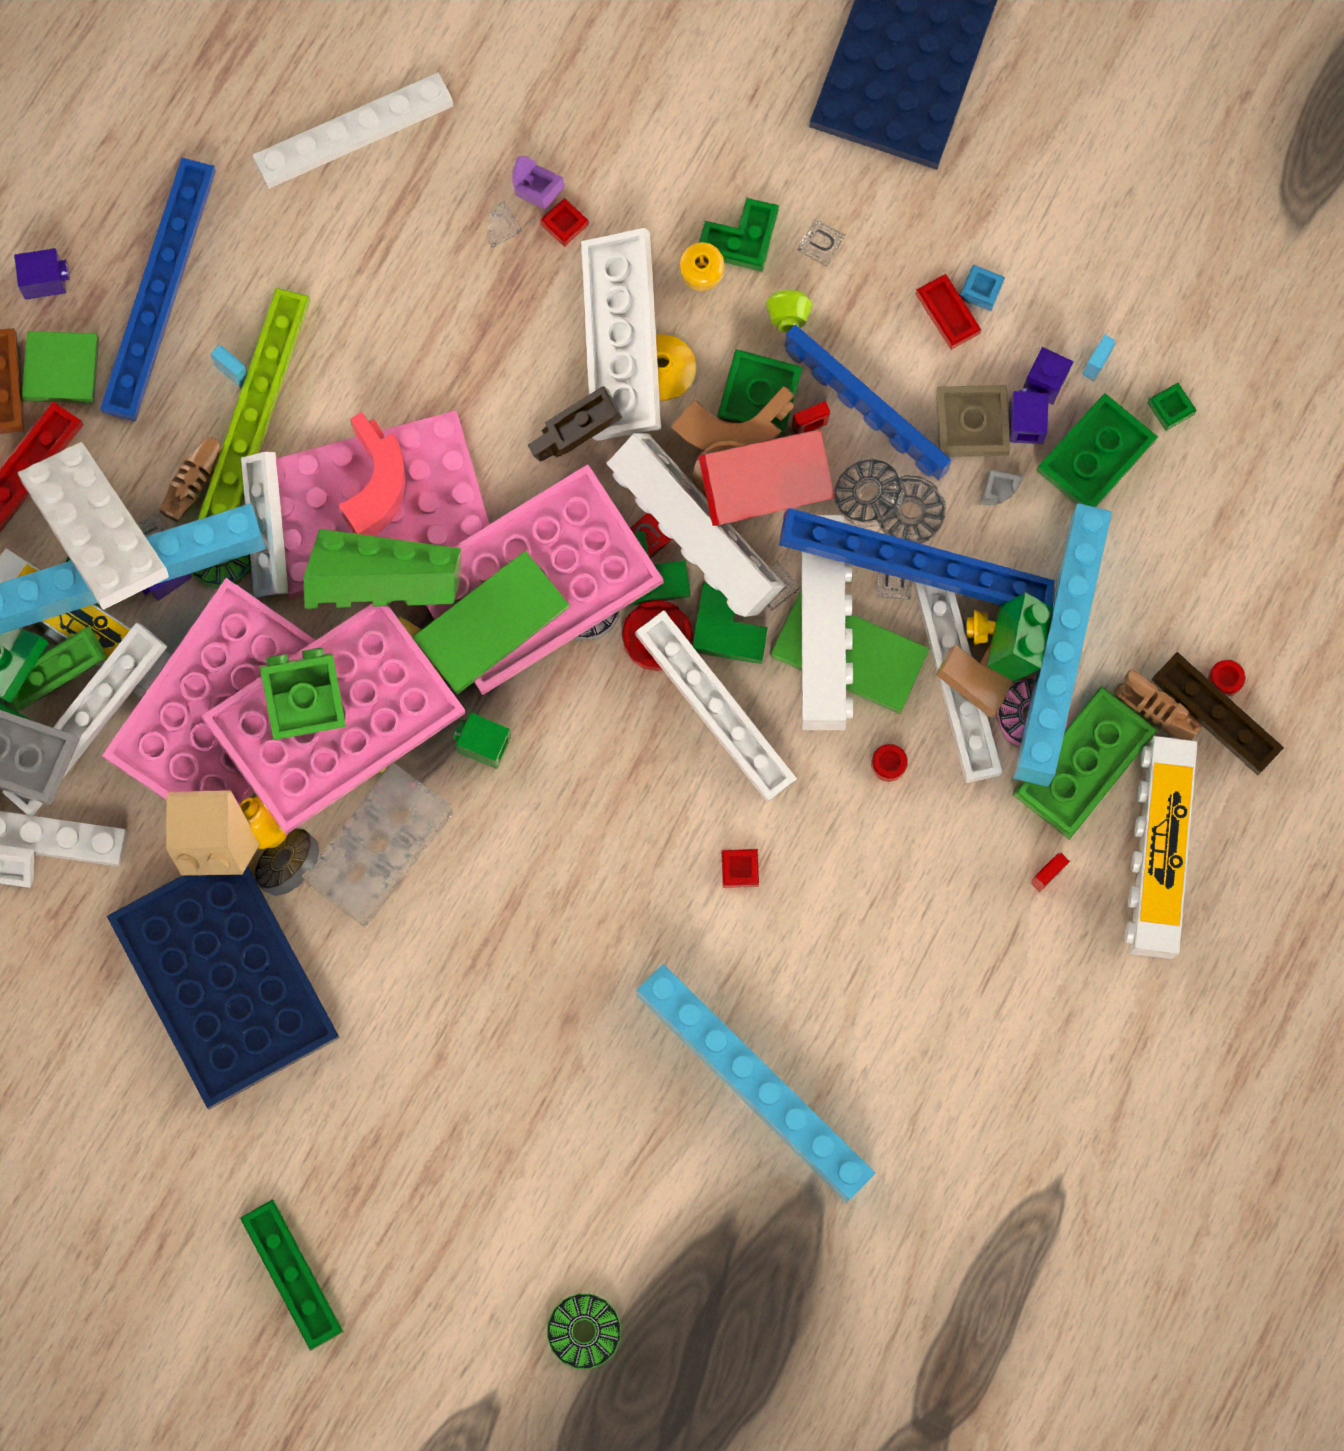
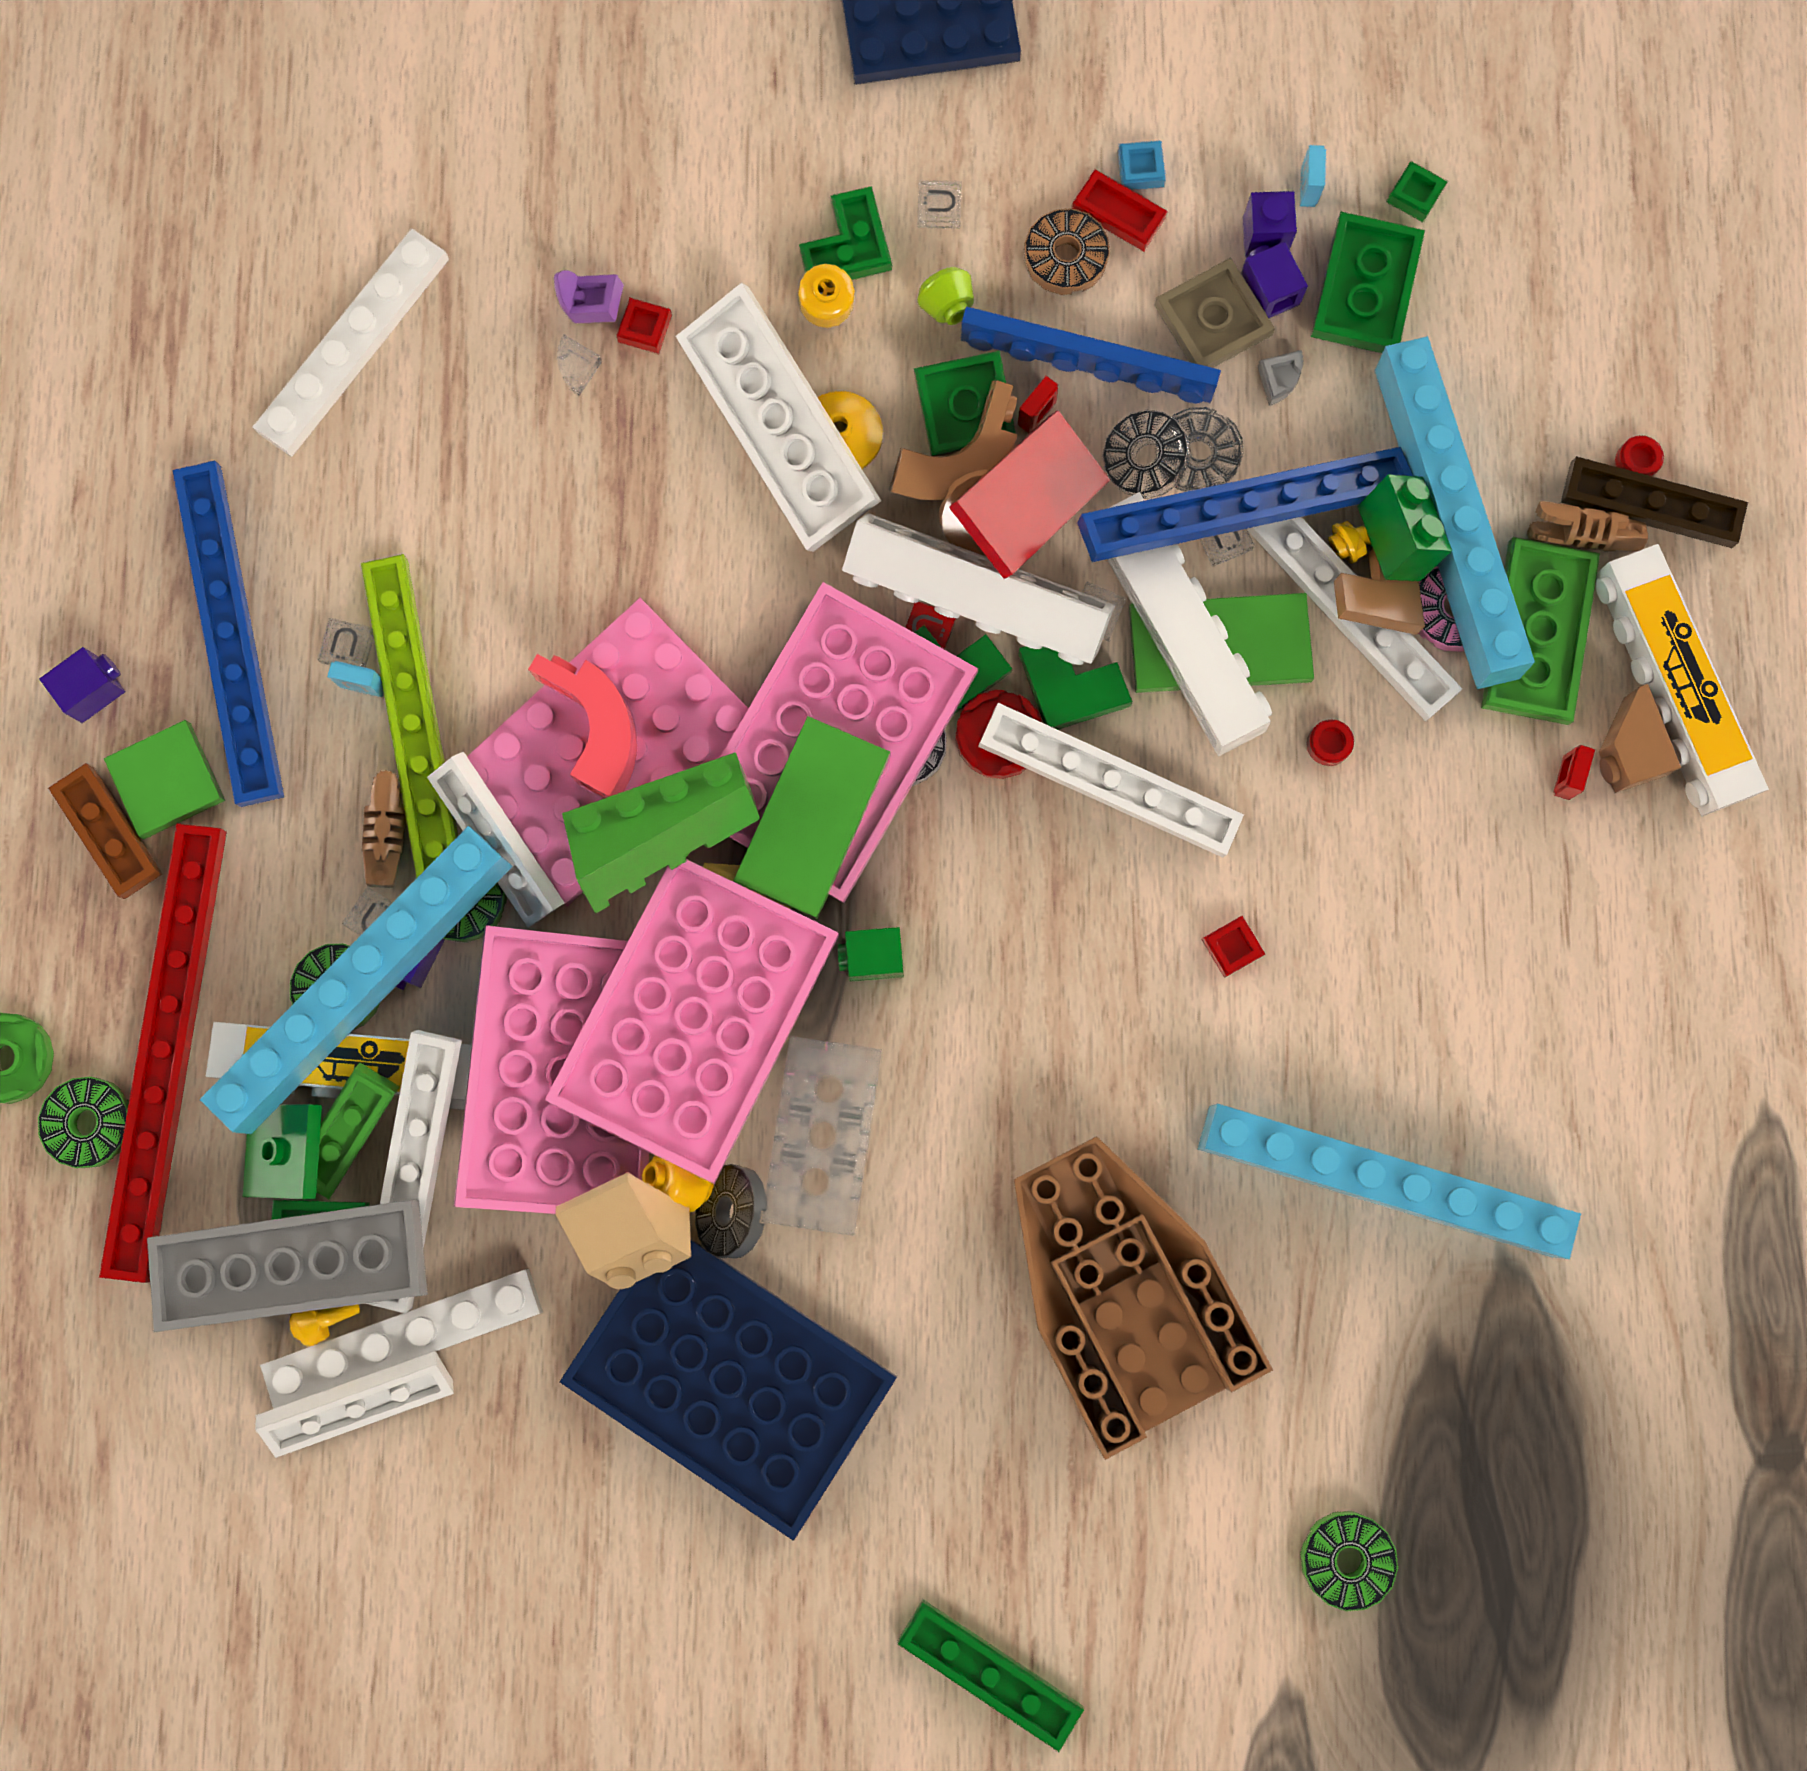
camera: 20 degrees left, 5 degrees up
white plate [18,442,169,610] -> none
bright green plate [259,647,346,740] -> none
dark brown hinge [528,386,623,462] -> none
none -> clear tile [317,618,374,668]
none -> medium nougat wedge [1014,1136,1273,1460]
none -> tile [1024,209,1110,295]
none -> medium nougat slope [1599,684,1681,793]

